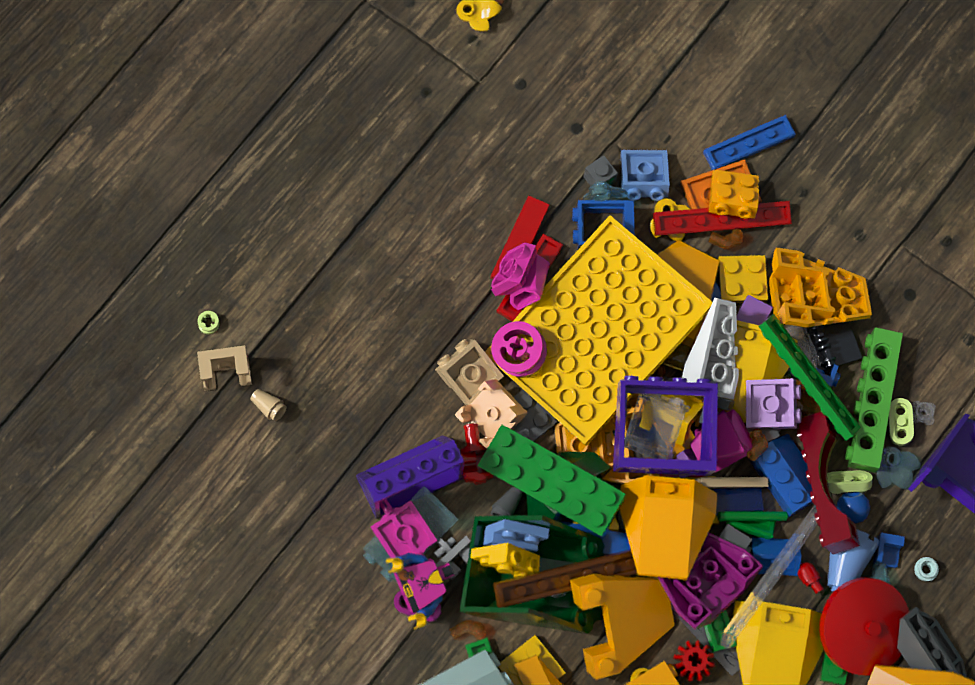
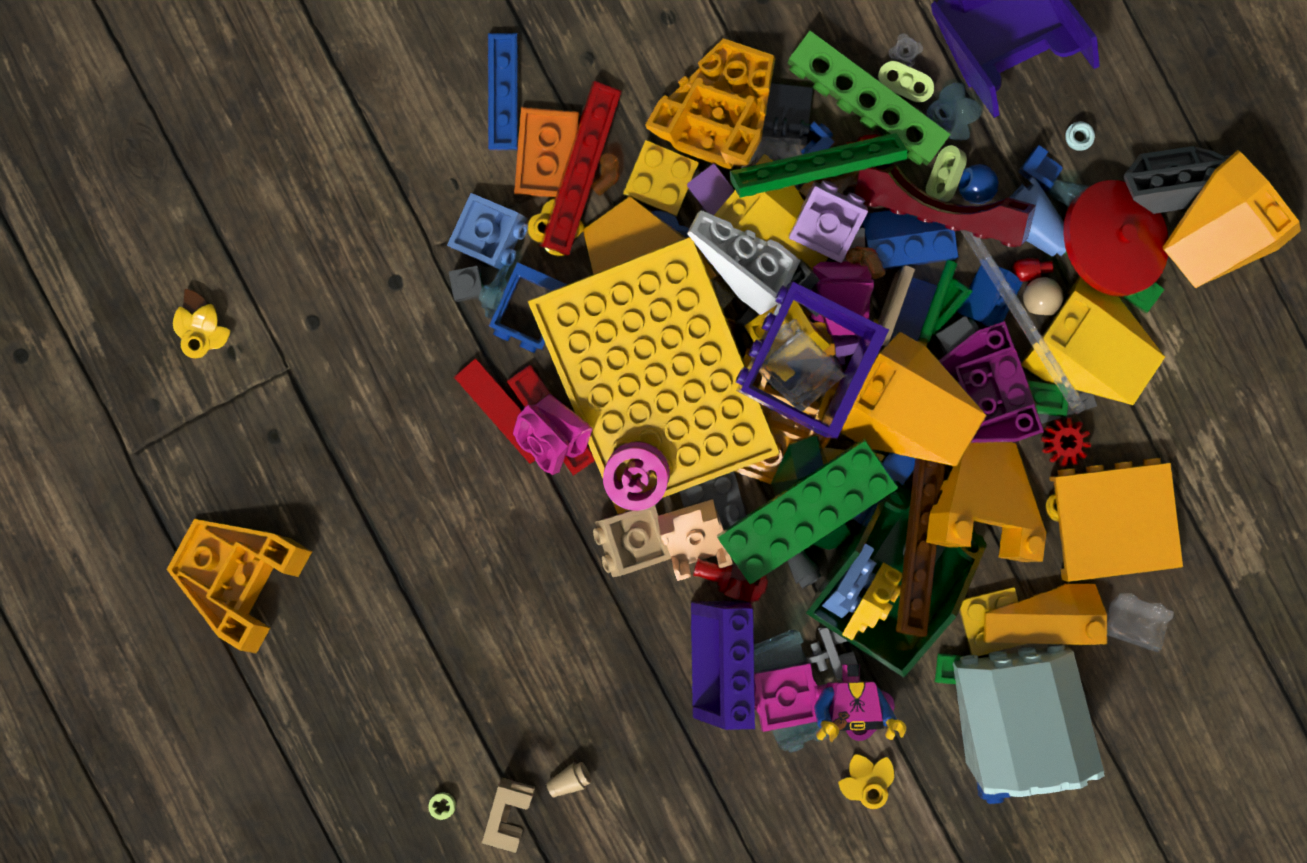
camera: 65 degrees left, 15 degrees up
clear orange arm [449,619,486,640] -> none
light orange plate [709,169,759,219] -> none
none -> light orange wedge [166,519,312,653]
none -> yellow plate [838,754,894,809]
none -> tan piece [1023,277,1064,315]

